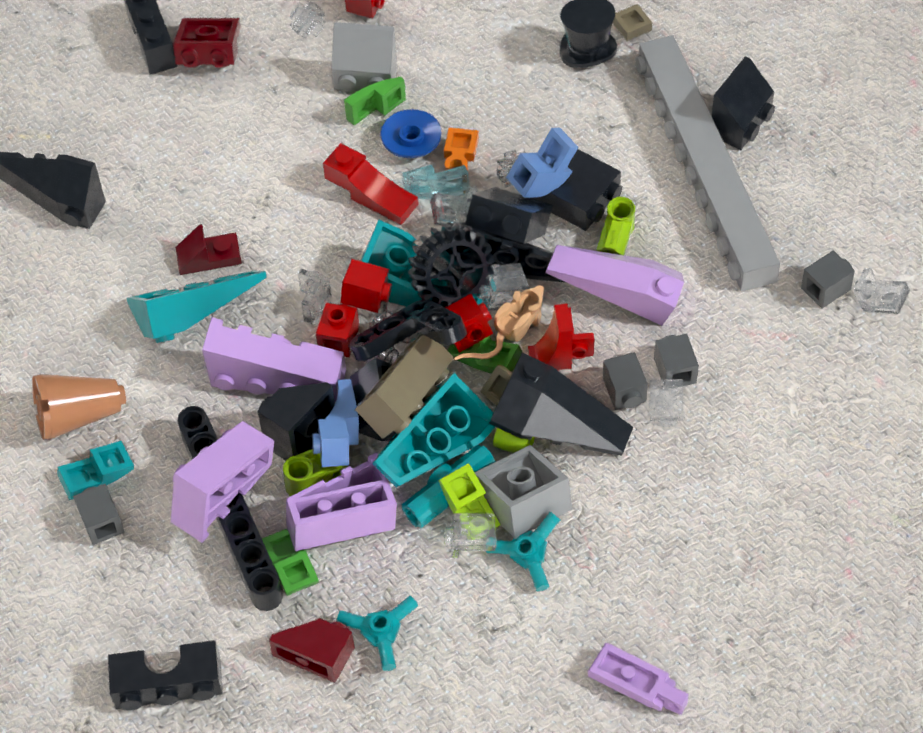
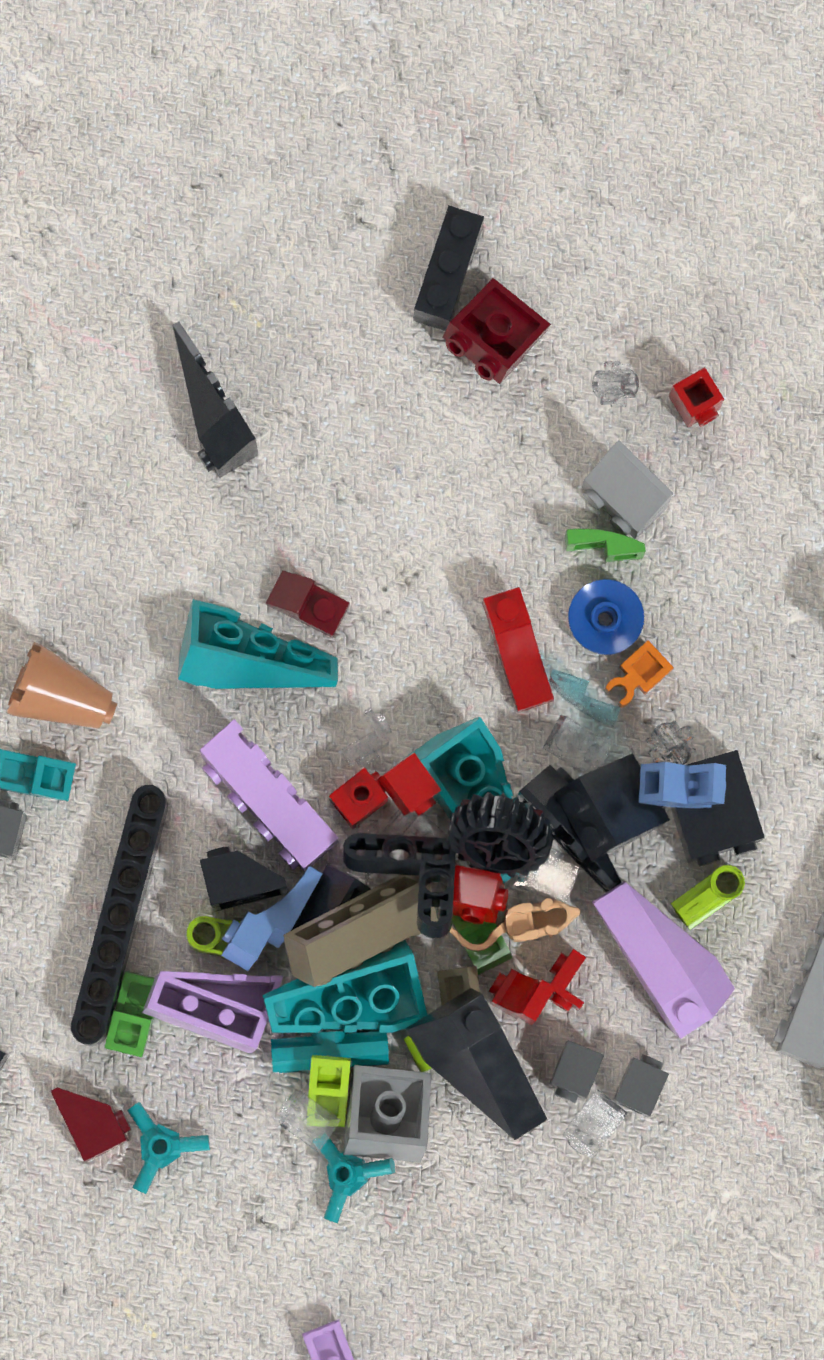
camera: 30 degrees right, 25 degrees up
lavender wedge [171,421,274,543] -> none

